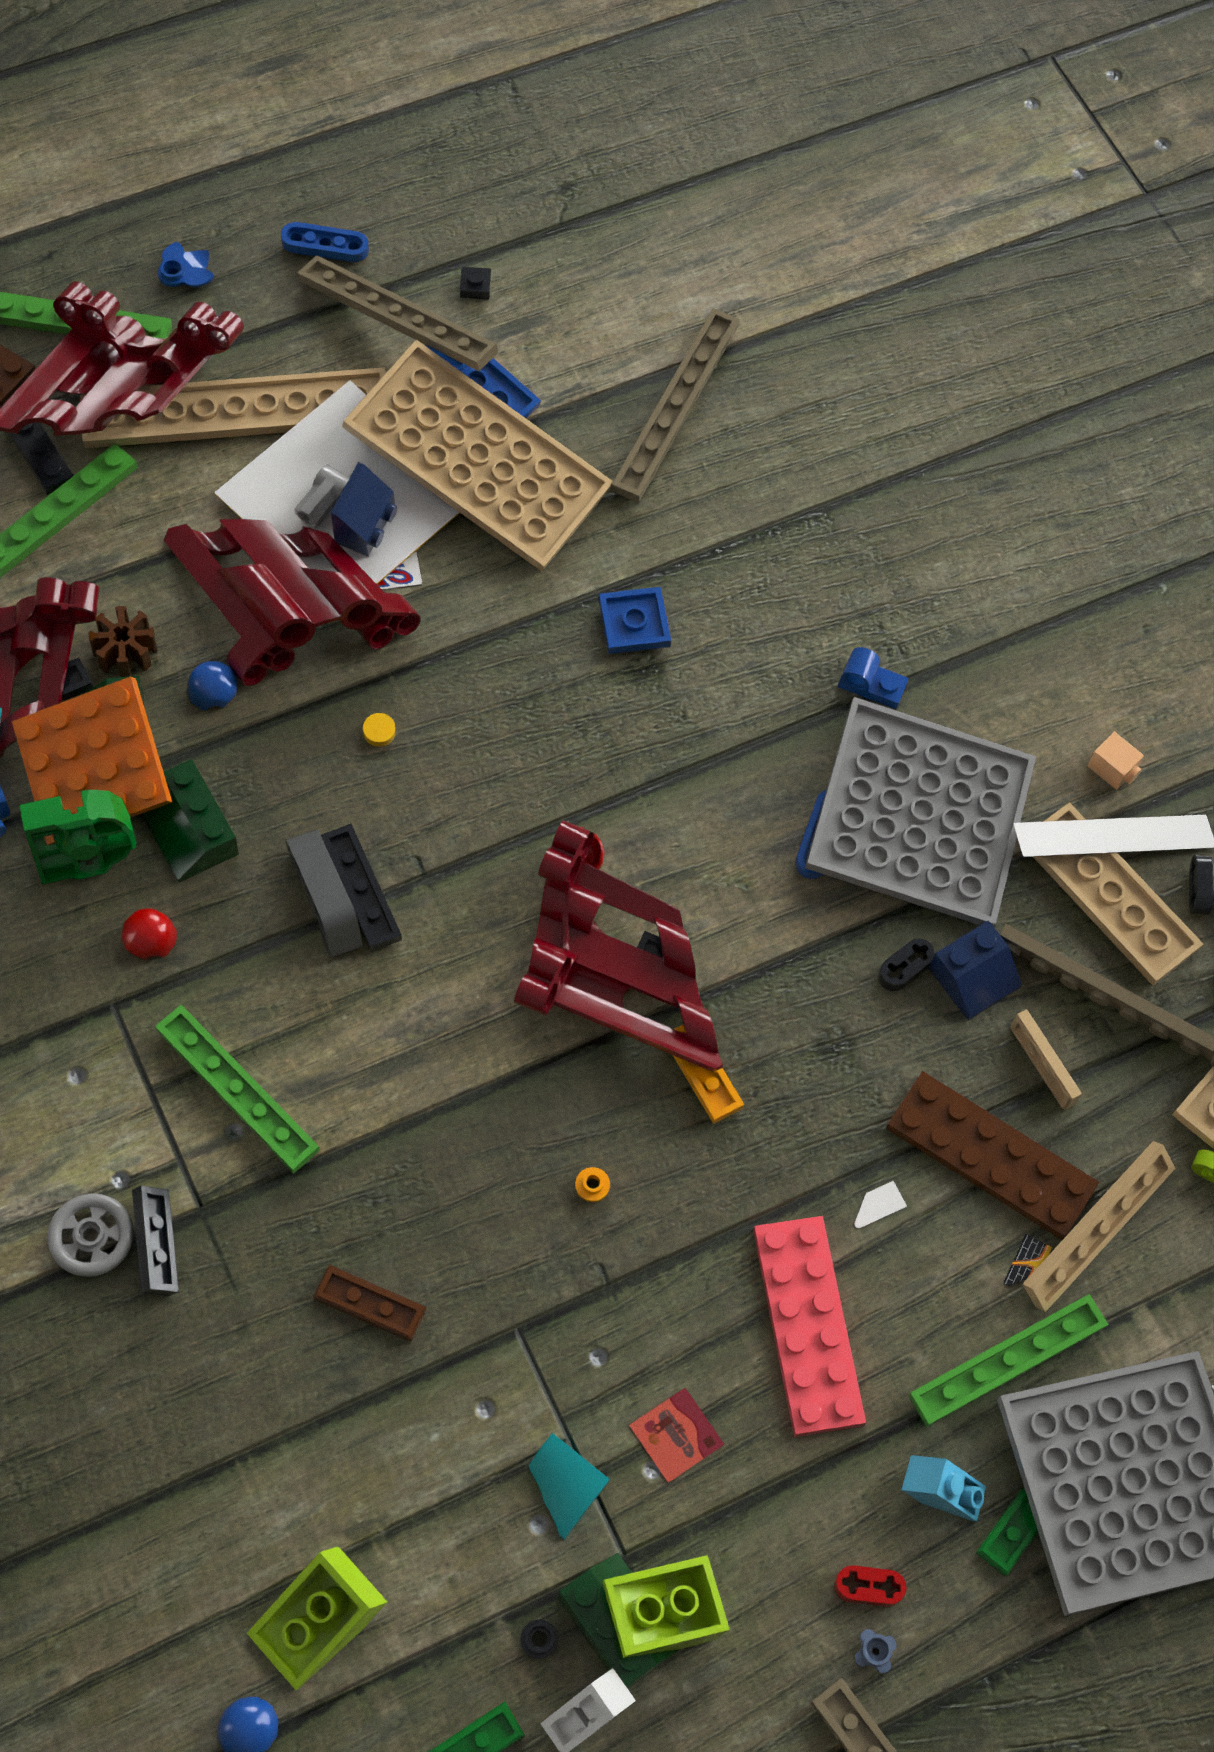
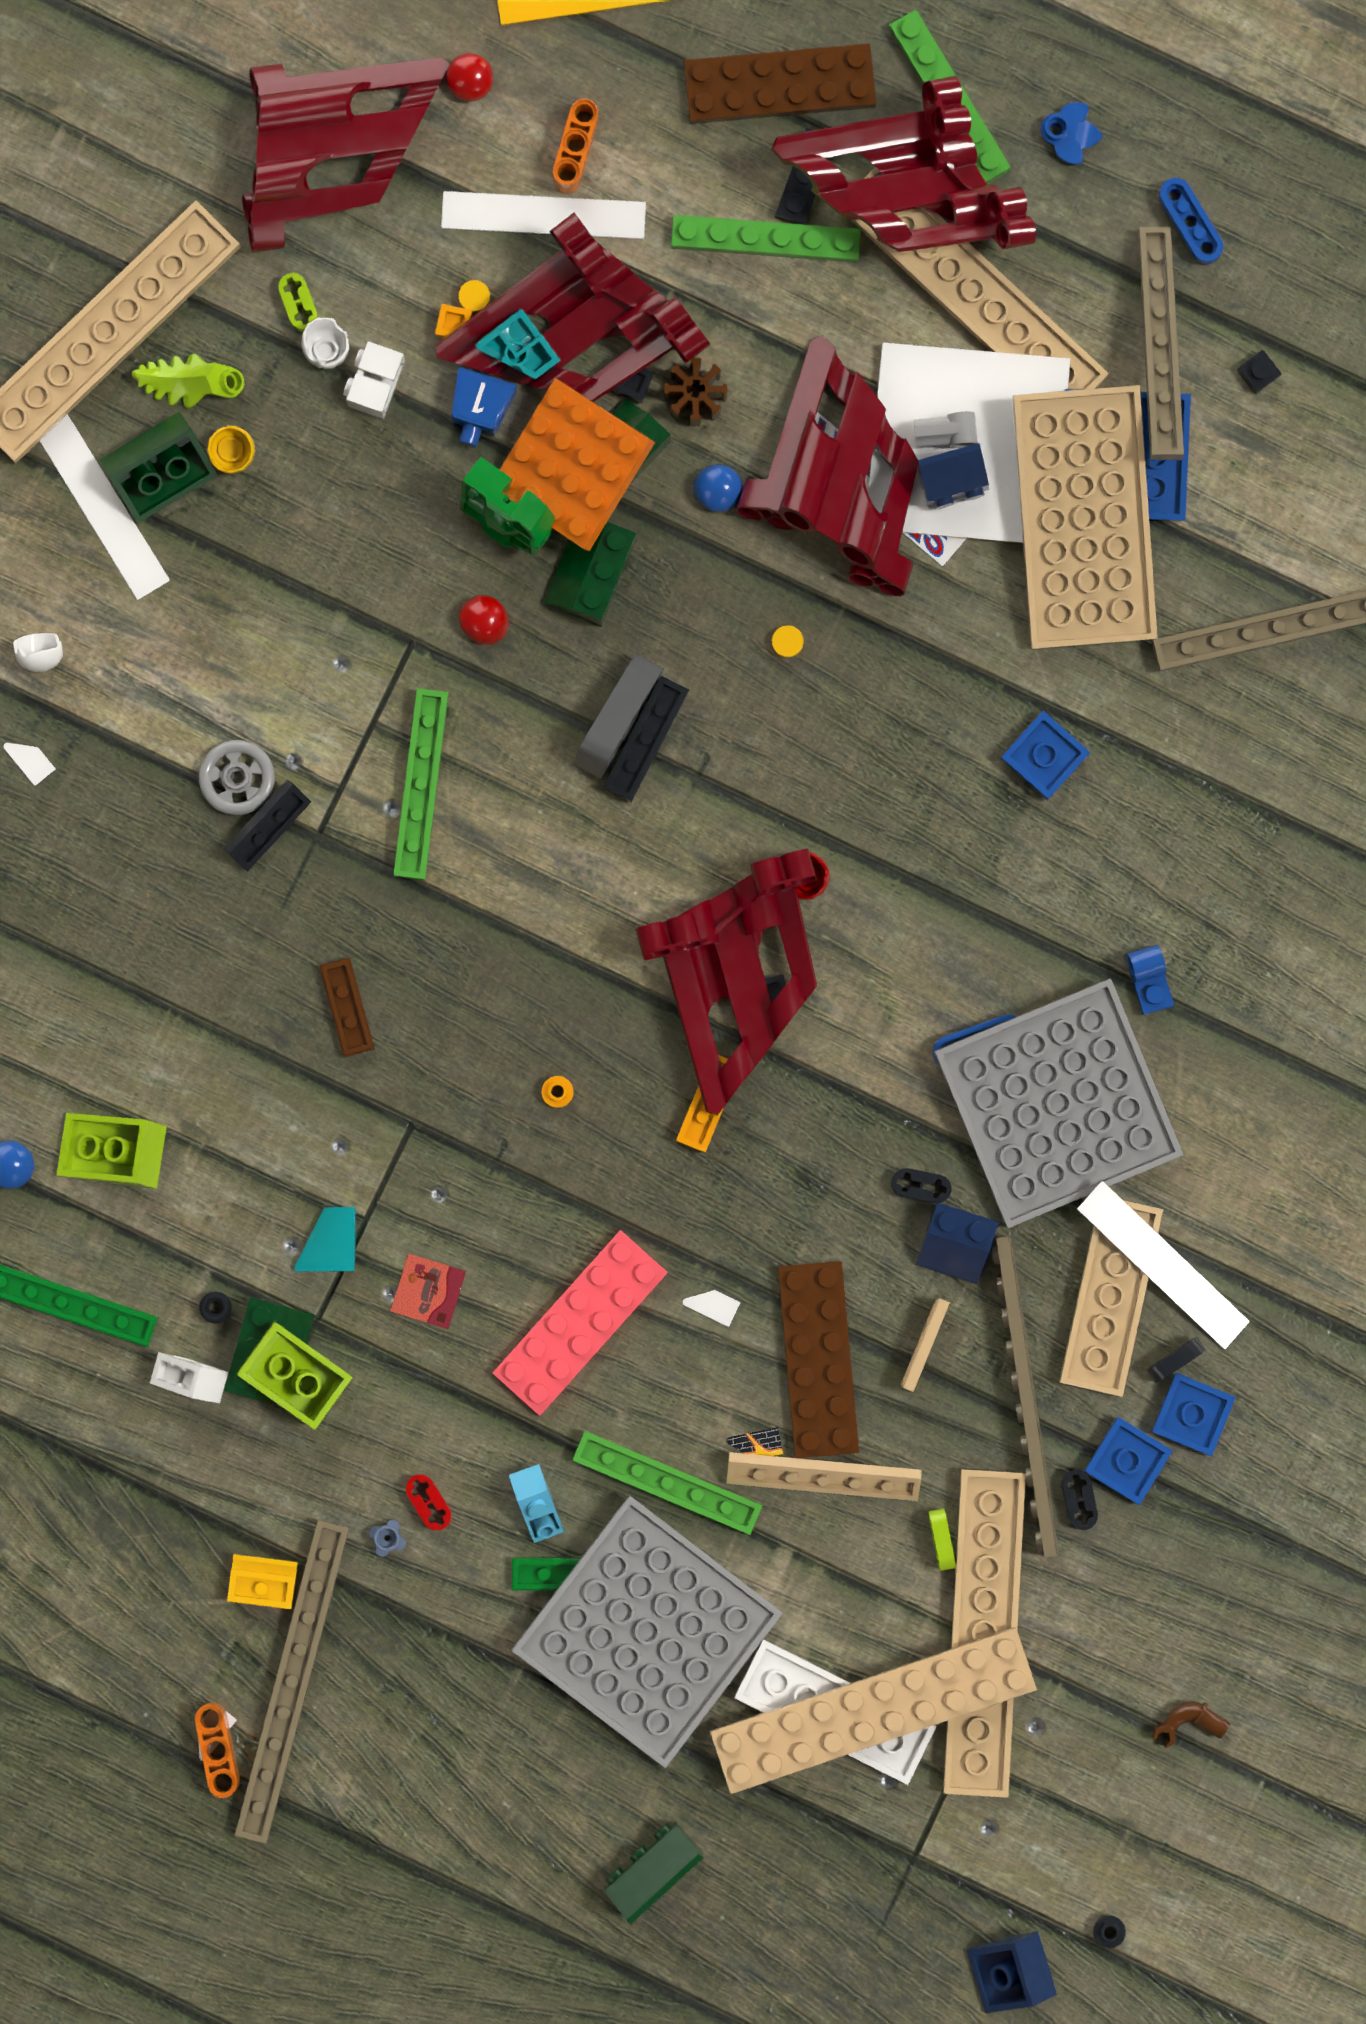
camera: 50 degrees right, 20 degrees up
light nougat brick [1087,731,1144,790] -> none

